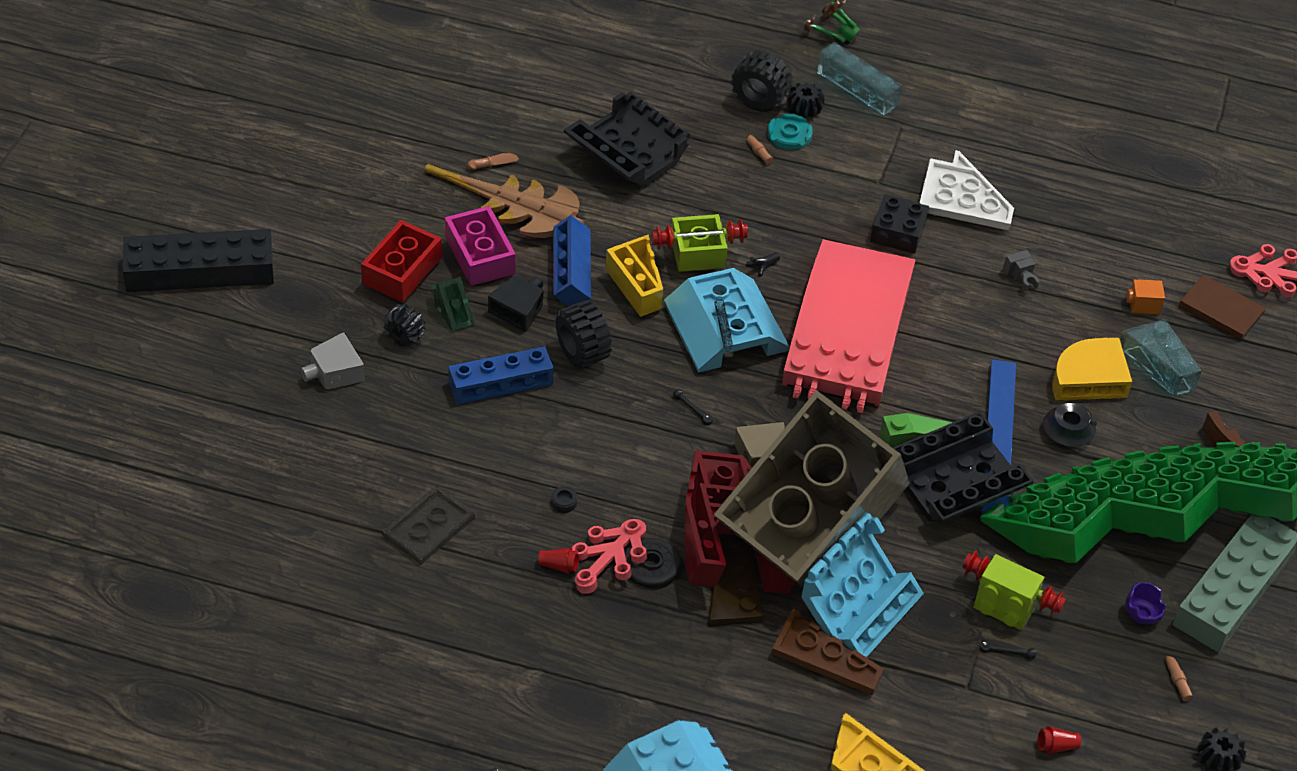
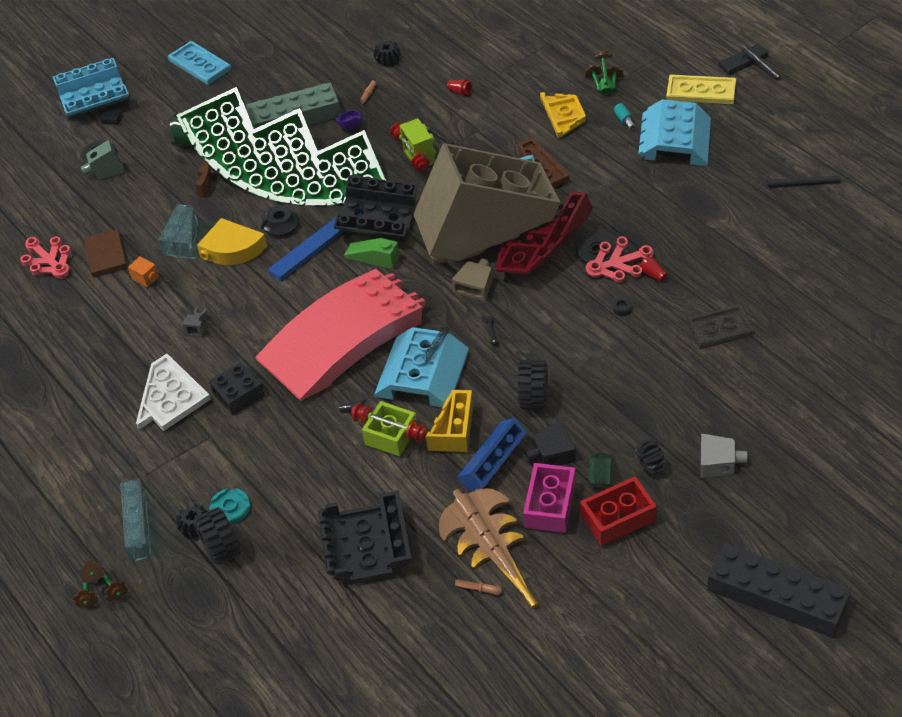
camera: 135 degrees left, 0 degrees up
blue brick [448,347,554,405] -> none
nougat piece [746,134,773,165] -> none

